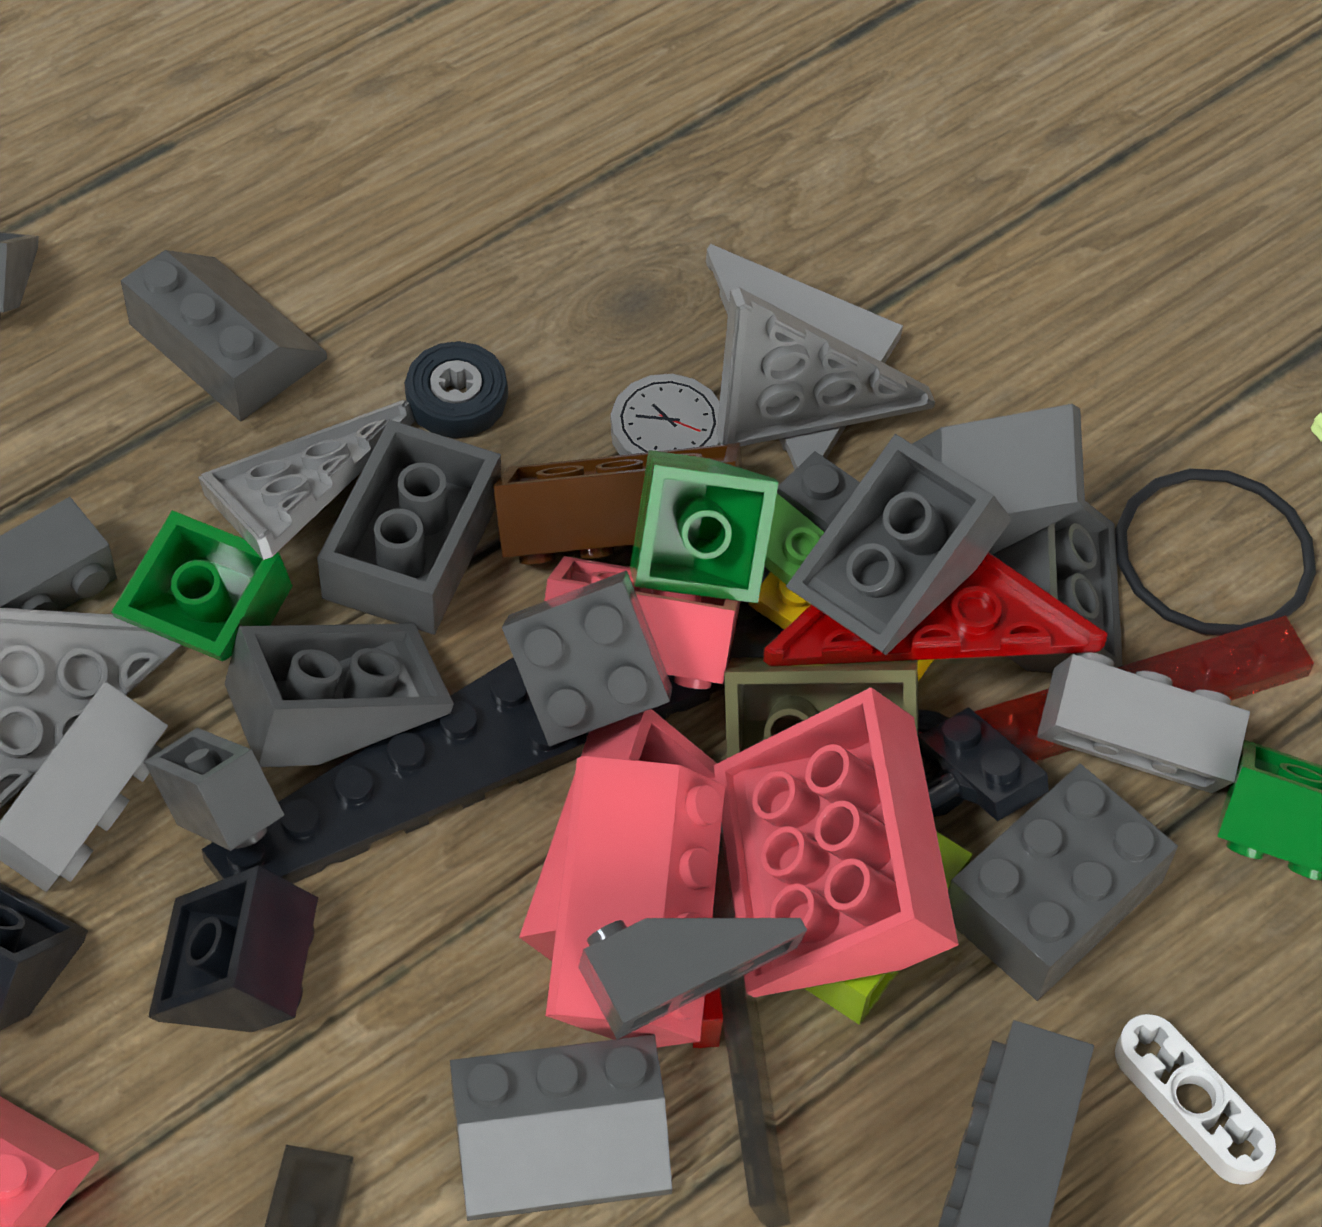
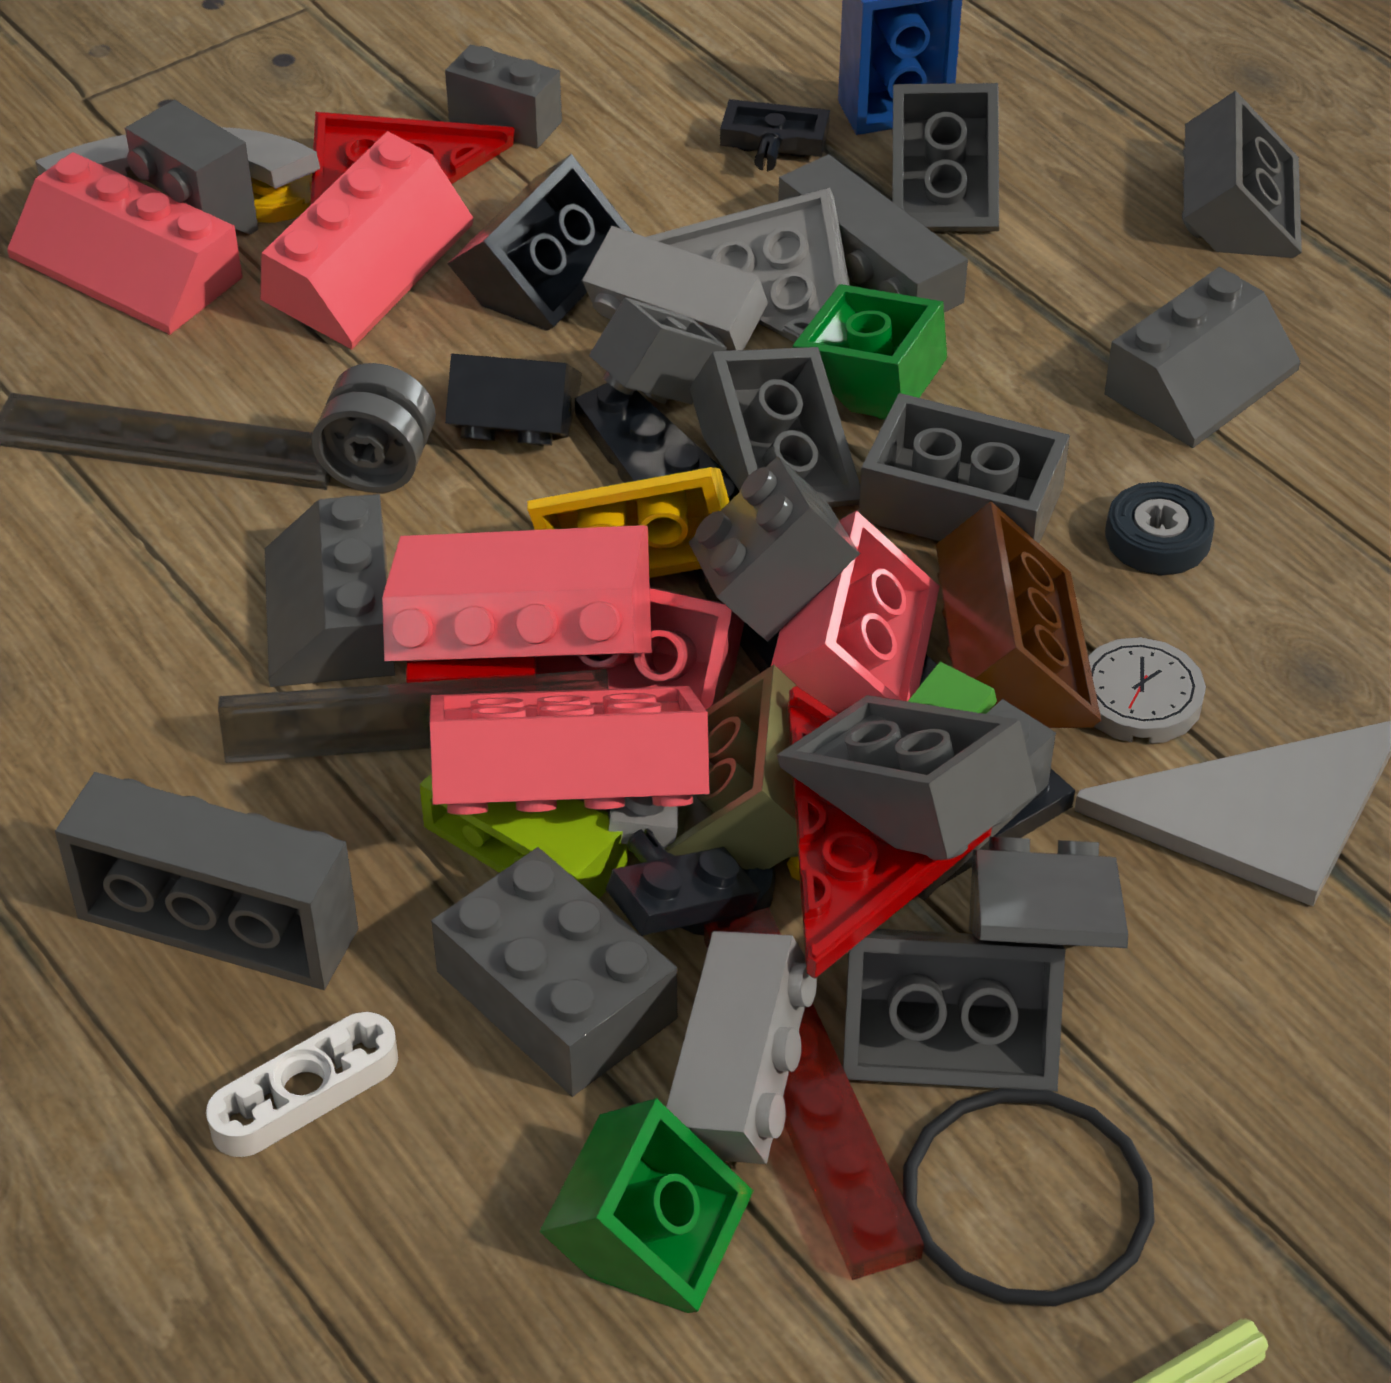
camera: 95 degrees right, 10 degrees down
light grey tile [198,400,415,560] -> none
dark grey slope [578,918,807,1039] -> none
green slope [630,450,779,603] -> none
light grey tile [716,287,935,446] -> none
none -> dark grey wheel [312,363,436,493]
none -> yellow slope [527,467,729,578]

